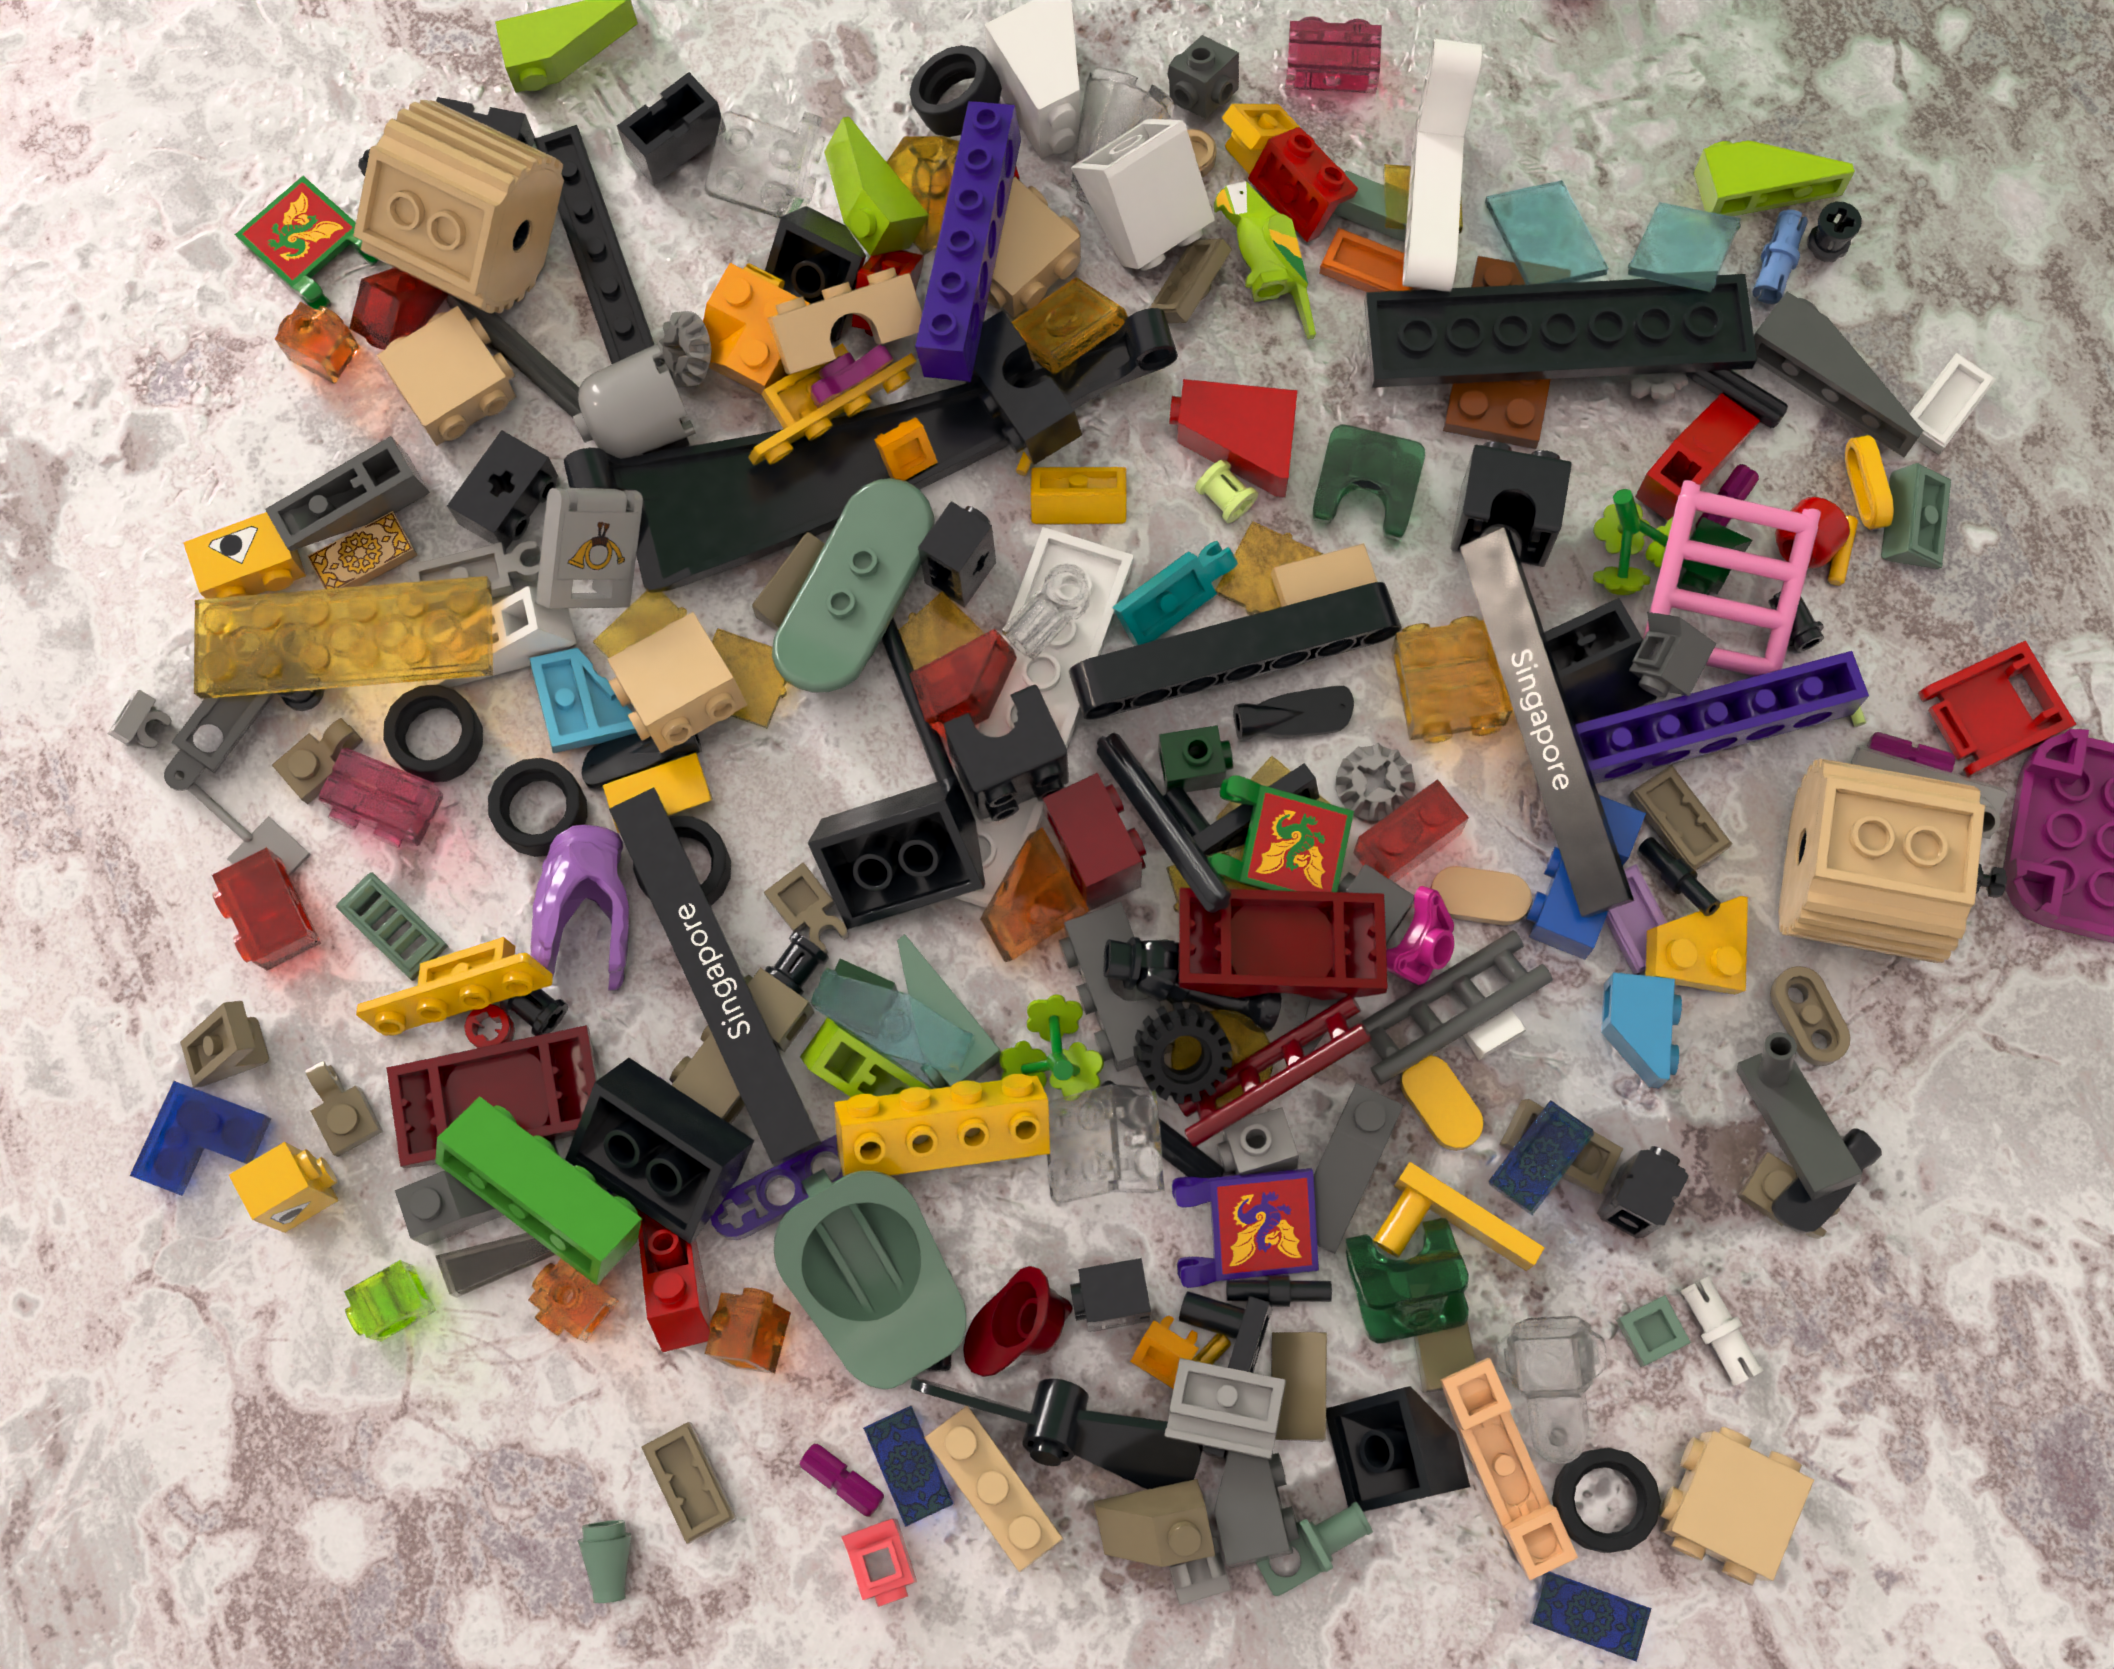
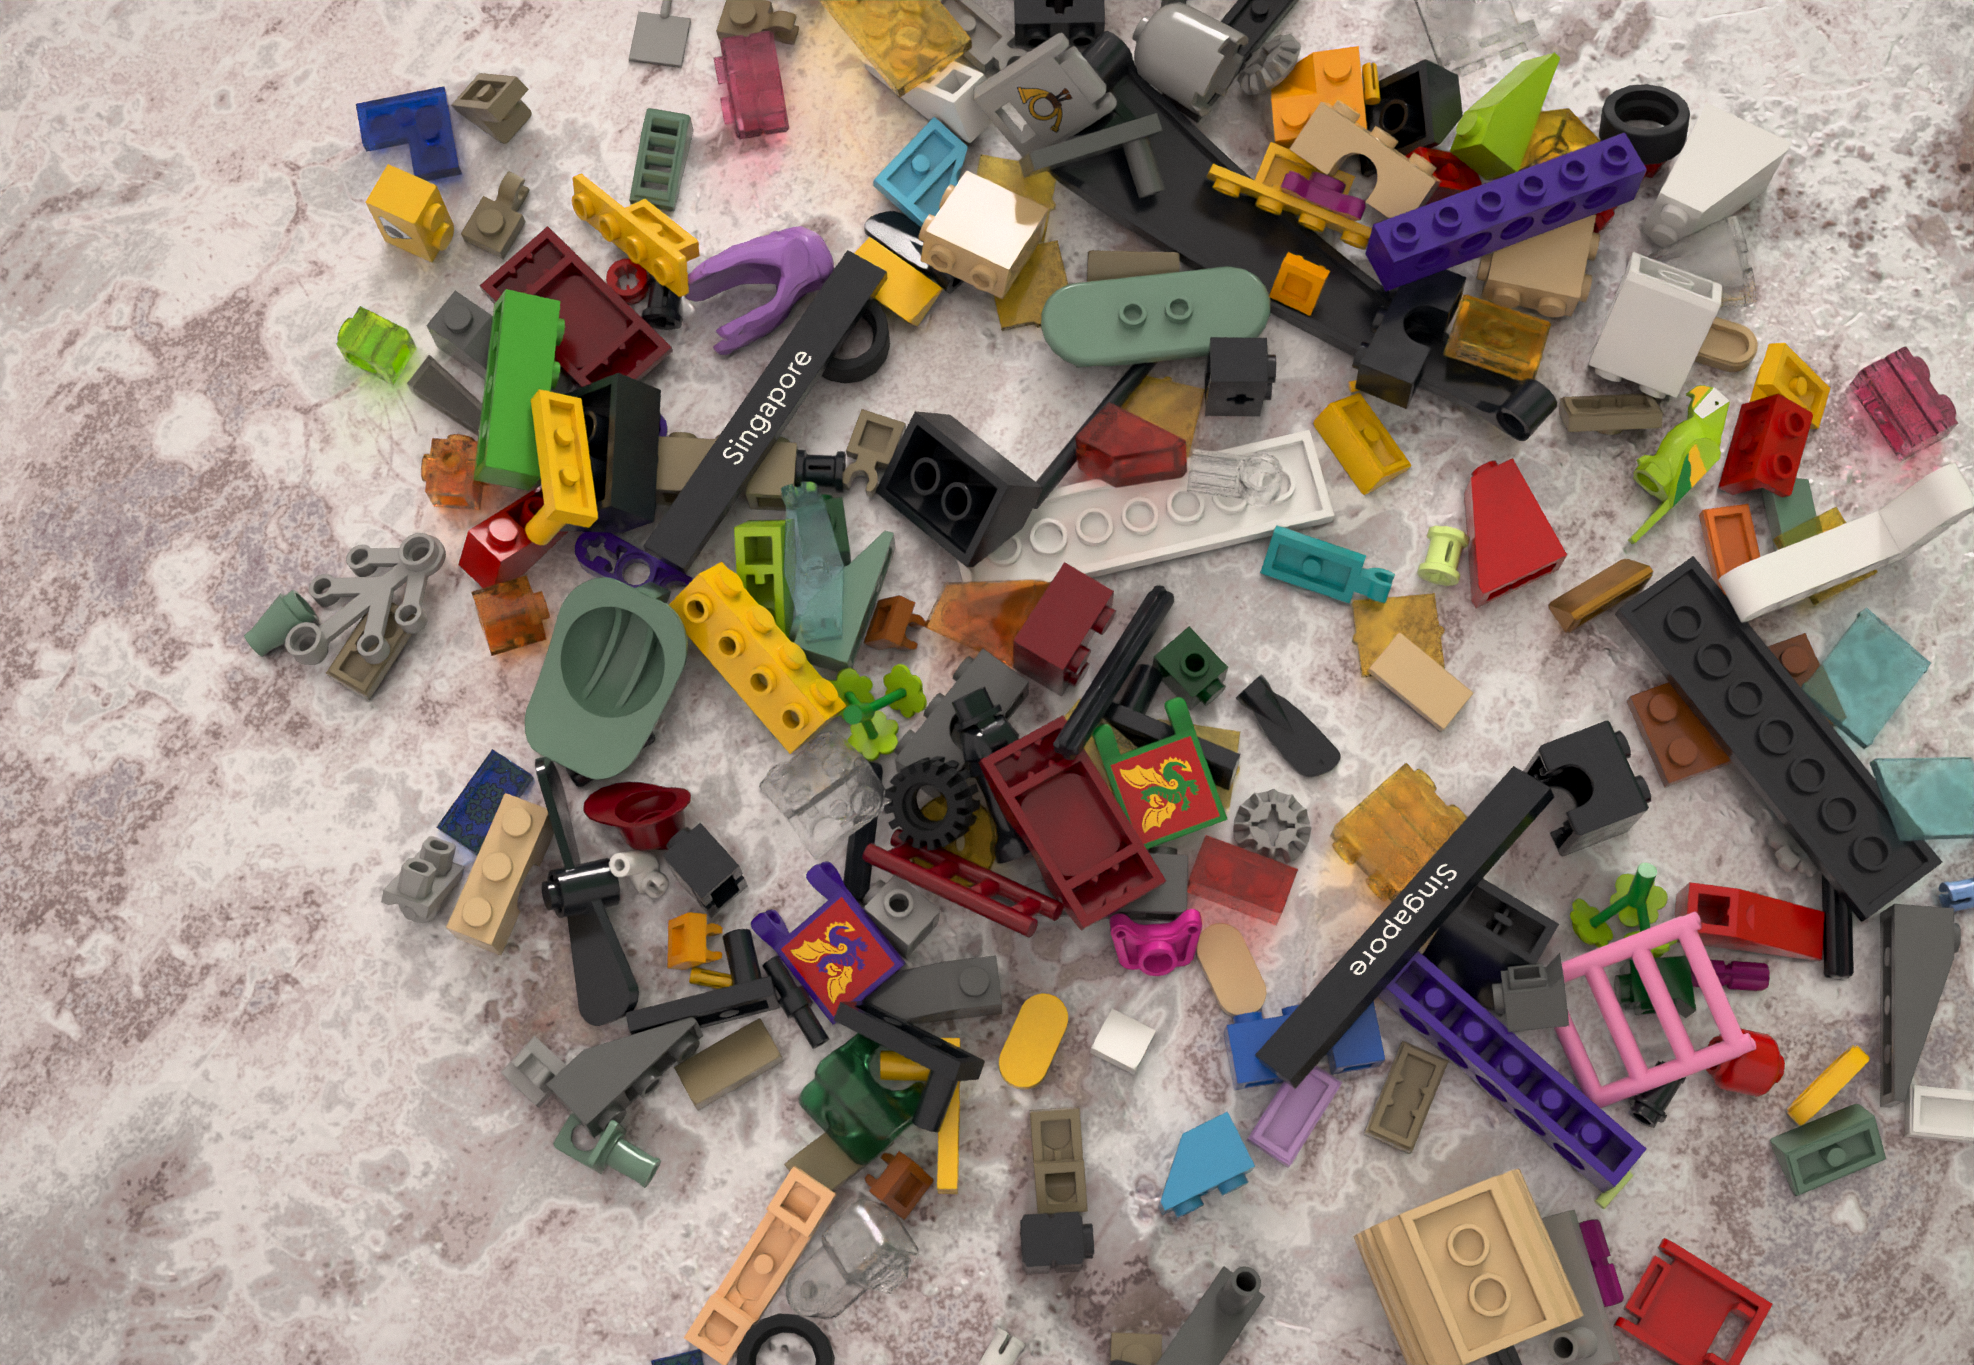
camera: 55 degrees right, 0 degrees up
clear red brick [212,847,321,971] -> none
black tyre [383,685,483,783] -> none
black tyre [488,758,587,857] -> none
magenta piece [799,1443,884,1517] -> none
coral window [841,1518,917,1607] -> none
black piece [944,685,1069,821] -> none
black beam [1068,582,1402,720] -> none
dark tan slope [1094,1479,1216,1567] -> none
light grey plate [1164,1358,1286,1460] -> none
dark grey brick [1167,35,1239,119] -> none
clear green piece [1312,424,1426,541] -> none
black slope [1326,1386,1470,1512] -> none
dark grey bar [1350,930,1553,1085] -> none
clear blue tile [1488,1100,1594,1216] -> none
sand green tile [1616,1295,1691,1367] -> none
black bar [1638,837,1721,916] -> none
yellow wing [1645,896,1748,995] -> none
dark tan plate [1770,966,1850,1066] -> none
yellow piece [1827,515,1858,586] -> none
none -> light grey plant [285,533,446,665]
none -> light grey hips [381,836,465,923]
none -> yellow piece [525,389,598,545]
none -> white arm [609,850,669,898]
none -> black piece [834,1001,985,1132]
none -> dark orange tile [863,595,926,651]
none -> dark orange tile [865,1151,934,1220]
none -> dark grey piece [1018,113,1165,199]
none -> pearl gold slope [1548,559,1654,633]

